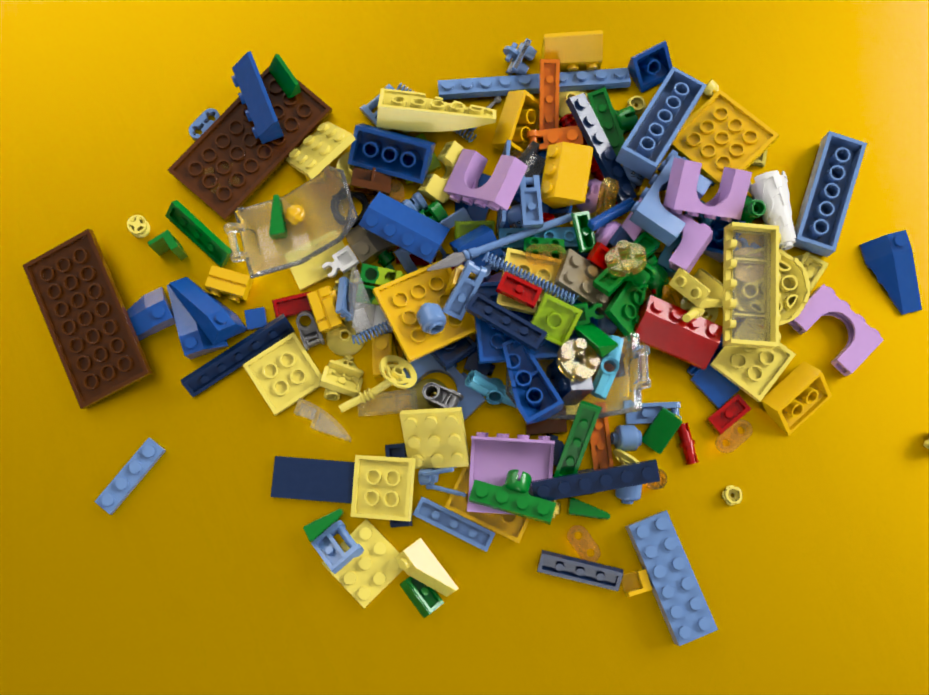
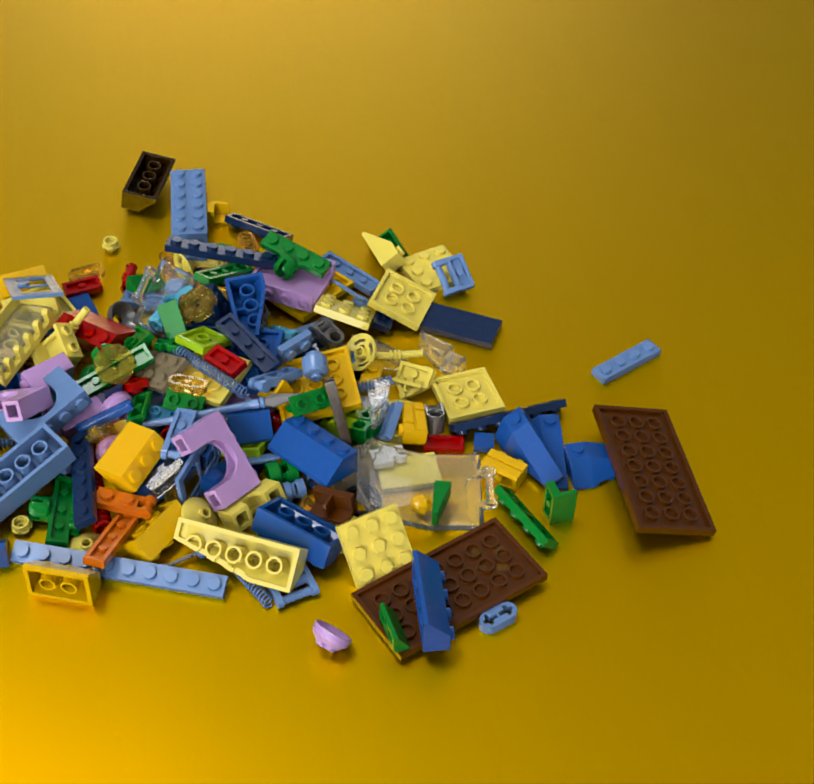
camera: 165 degrees left, 35 degrees down
light yellow wheel [127,215,150,238] -> none
green slope [303,509,345,542] -> none
medium blue hips [503,38,537,75] -> none
none -> medium blue door [3,275,64,300]
none -> flat silver piece [107,301,138,329]
none -> dark brown slope [121,151,176,212]
none -> light yellow dish [181,497,218,526]
none -> medium blue plate [277,329,312,365]
none -> green hinge [286,386,331,418]
none -> lavender piece [312,619,352,653]
none -> dark brown beam [324,377,354,448]

